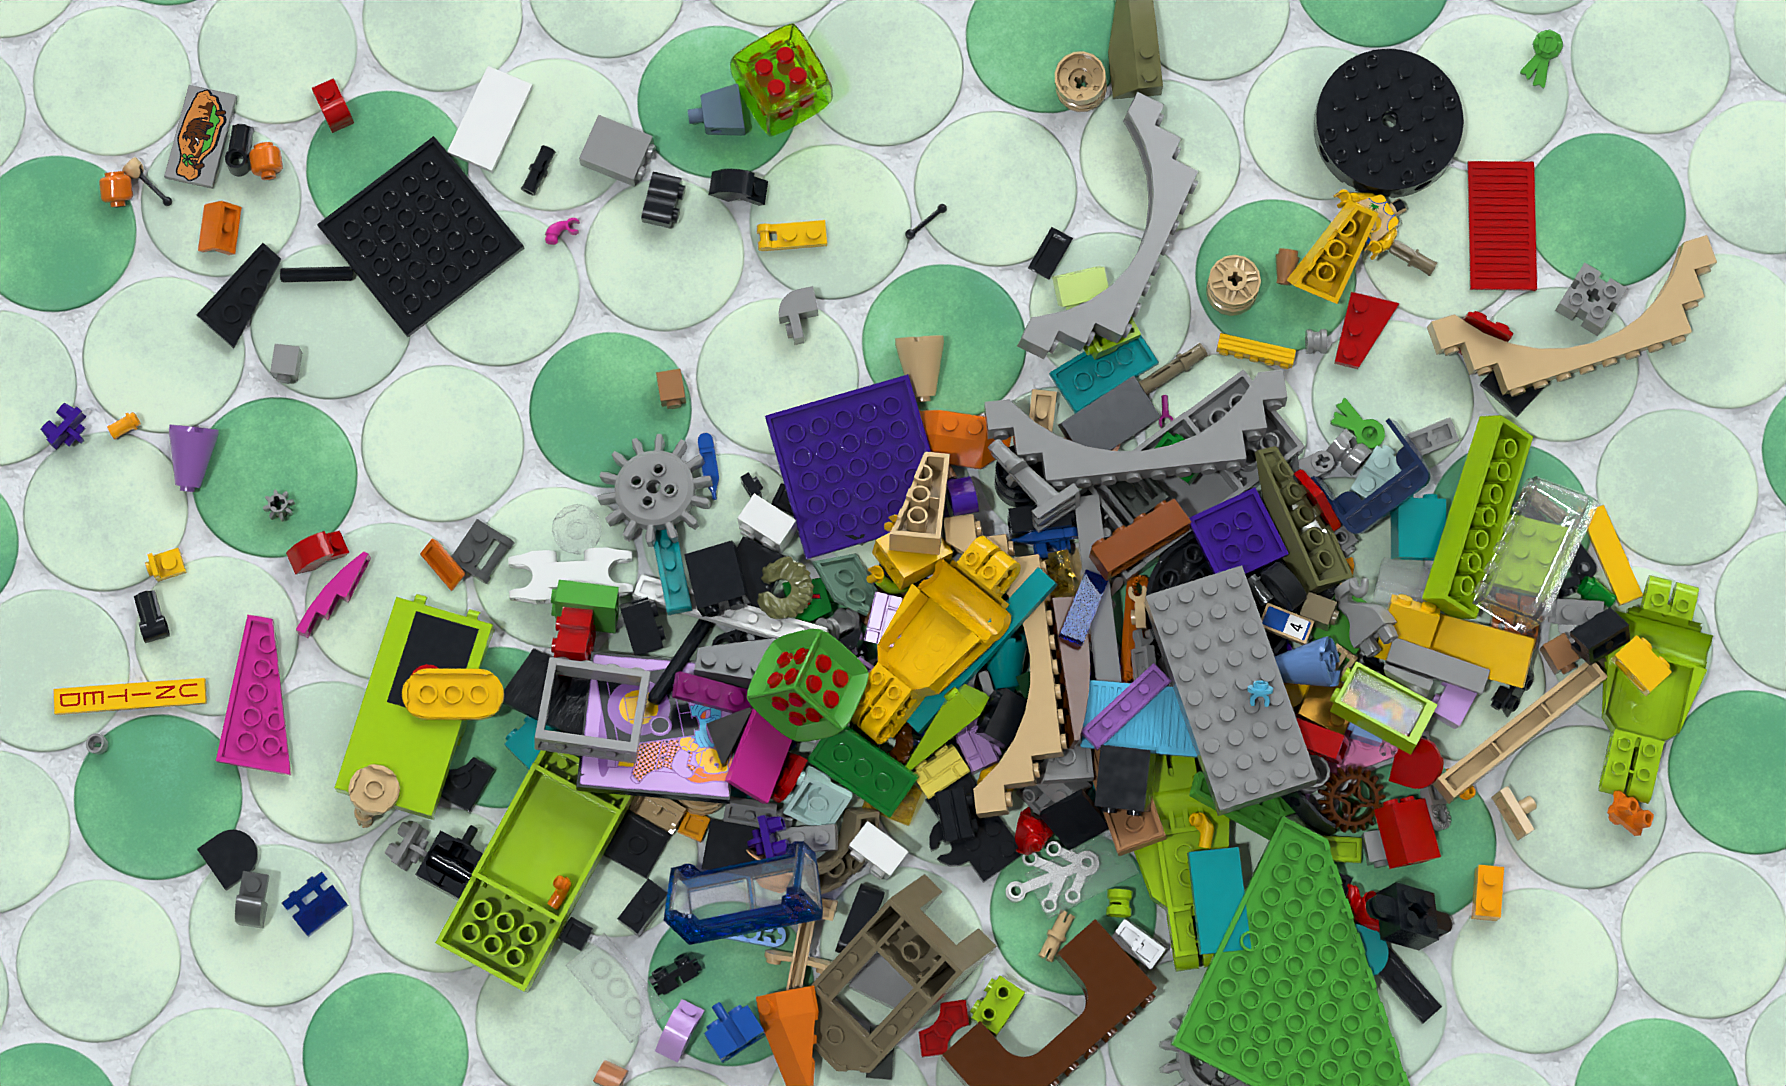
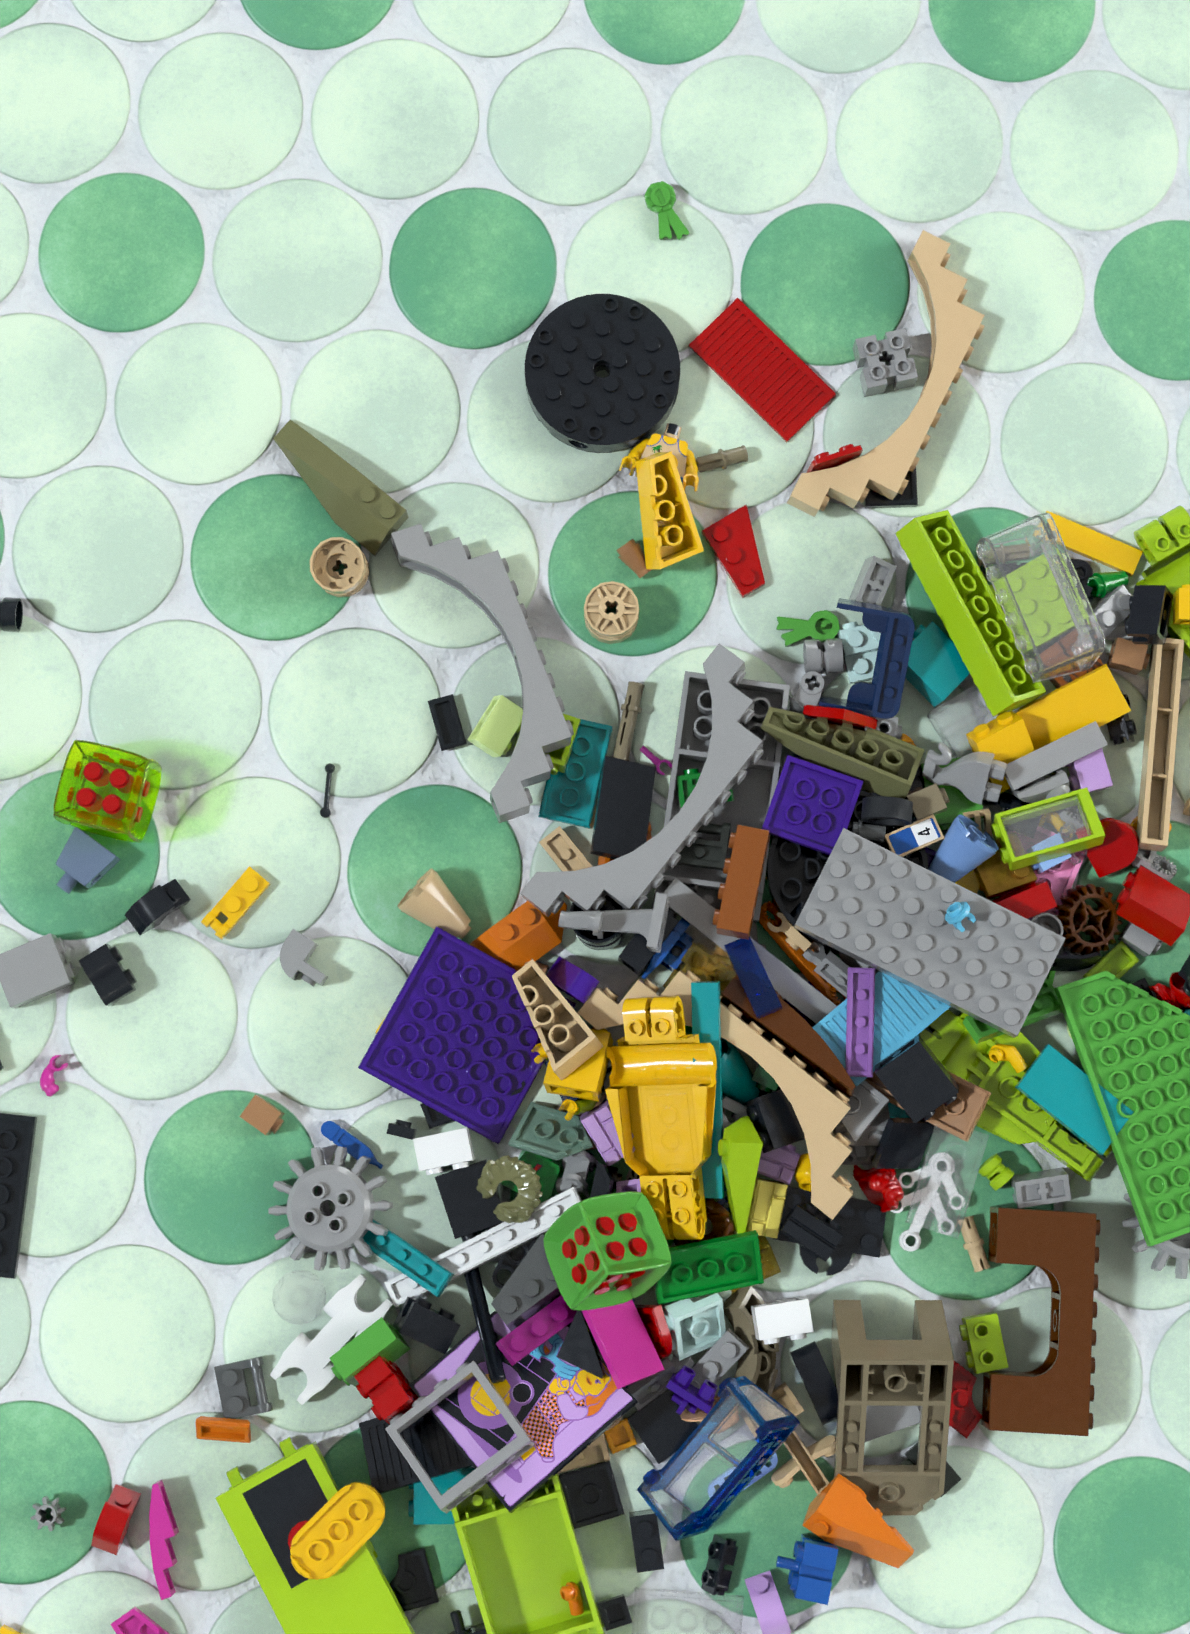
camera: 45 degrees left, 5 degrees up
black brick [684,540,751,617] -> none
yellow piece [1216,333,1296,369] -> none
light grey wheel [1305,329,1327,354] -> none

